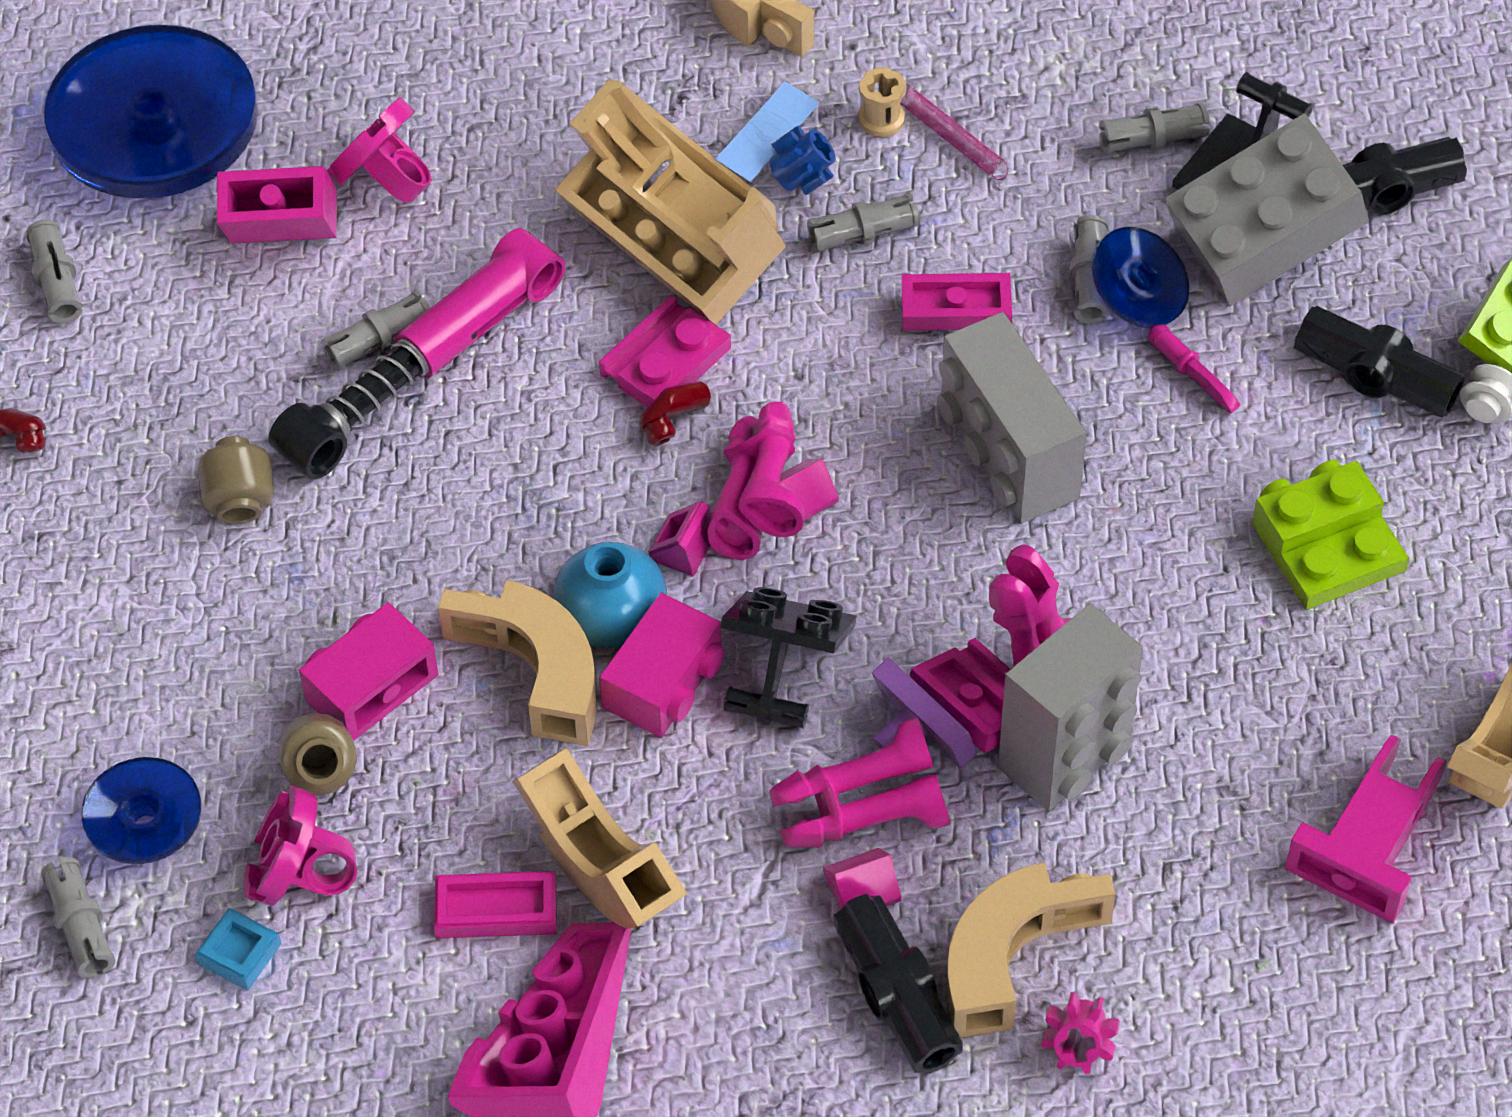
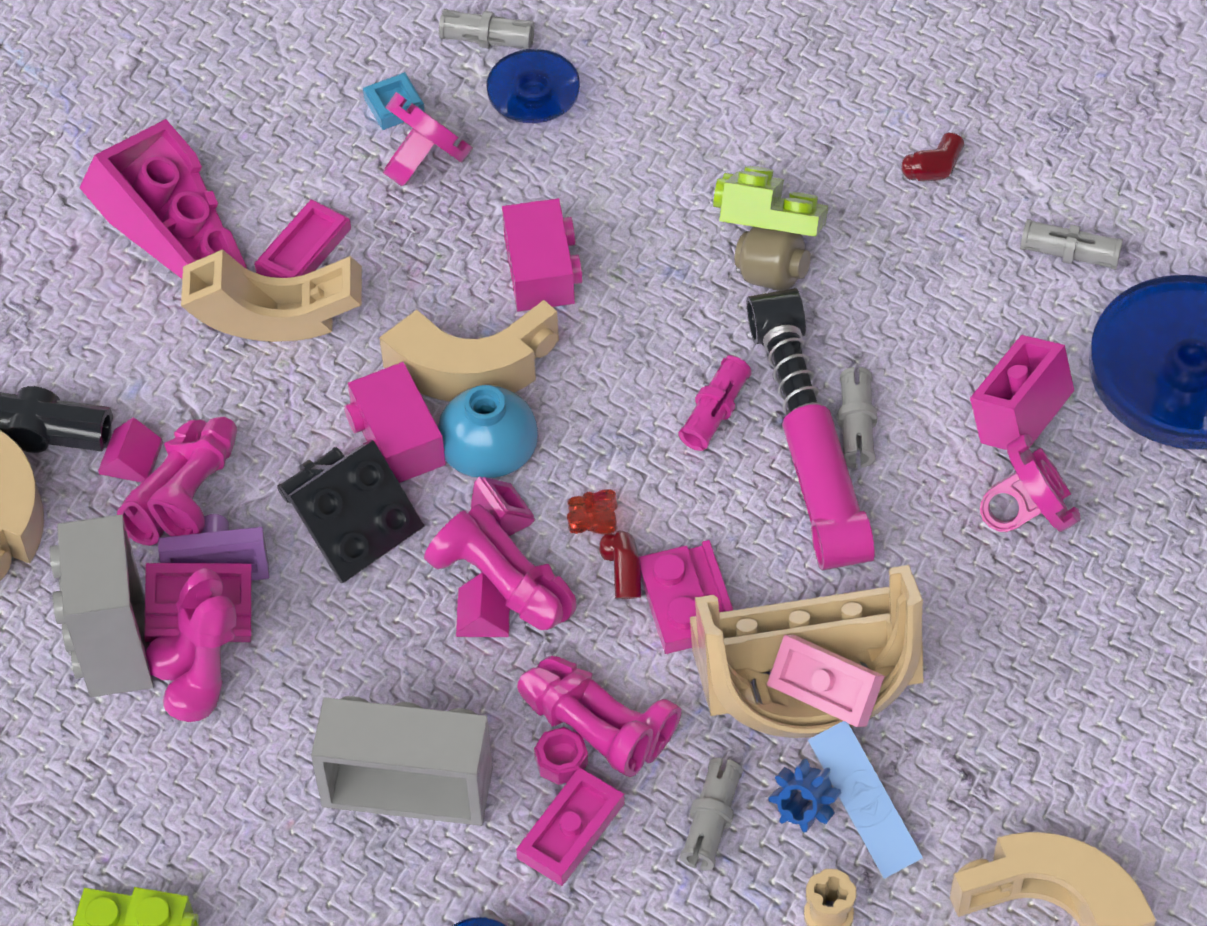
camera: 125 degrees right, 0 degrees up
dark tan head [277,713,357,796] -> none
none -> dark pink piece [517,656,681,777]
none -> dark pink tile [534,727,588,785]
none -> clear red piece [567,489,618,534]
none -> dark pink pin [678,355,752,451]
none -> plate [713,166,828,237]
none -> bright pink plate [767,635,885,727]

